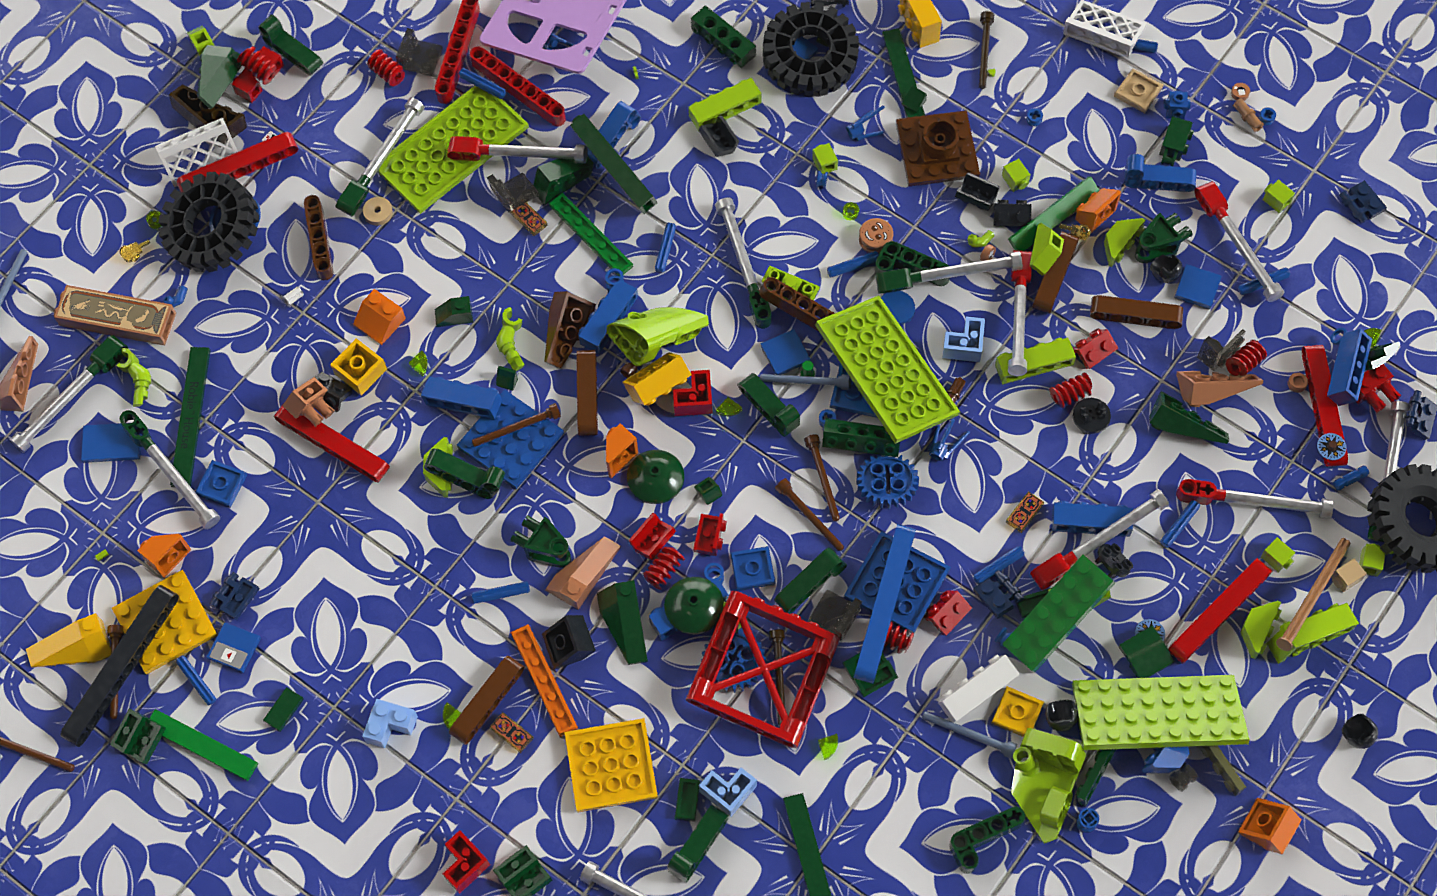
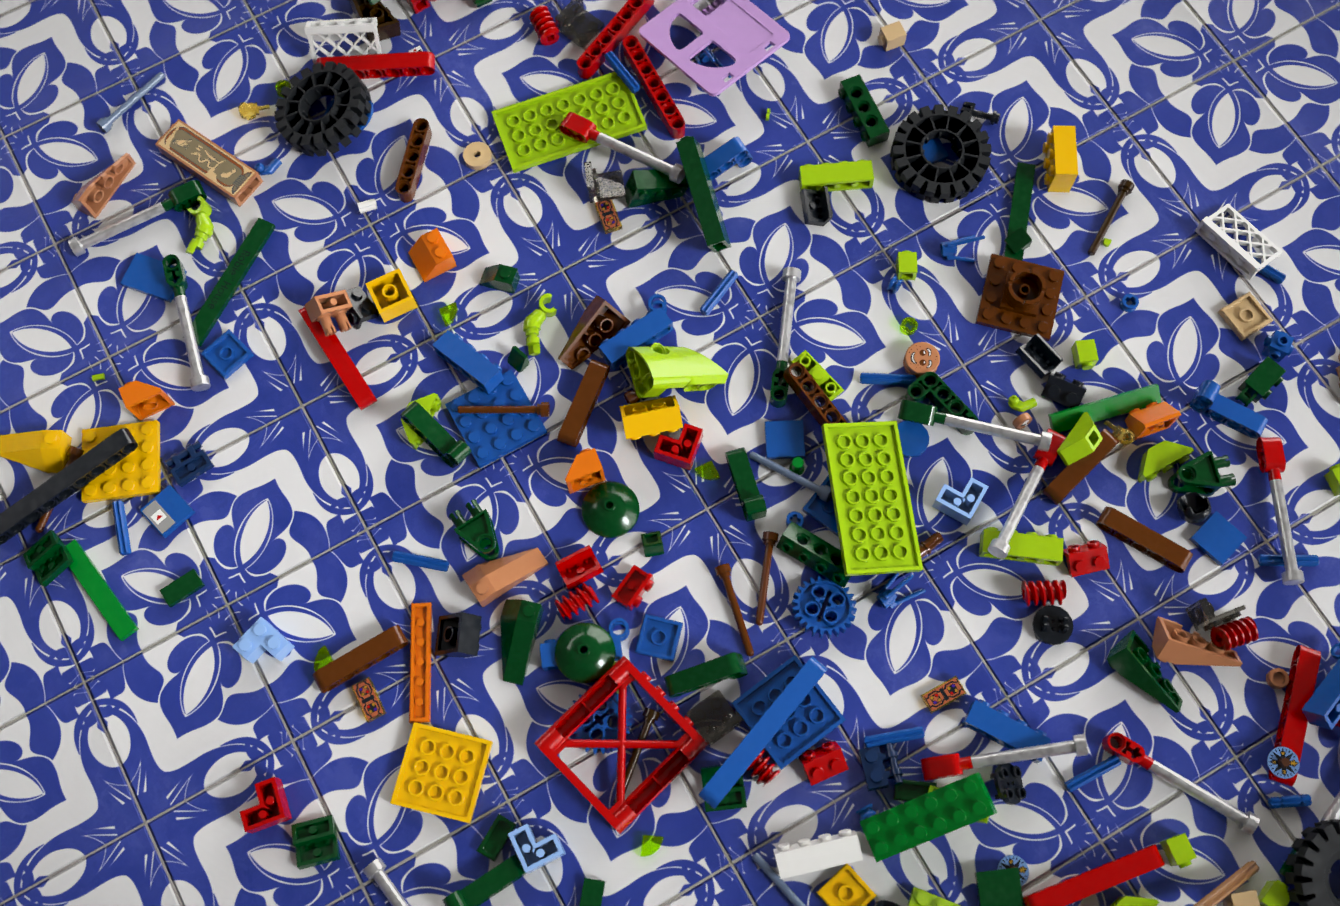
camera: 25 degrees right, 5 degrees up
piece [335,98,425,217] -> none
green tile [549,193,633,277] -> none

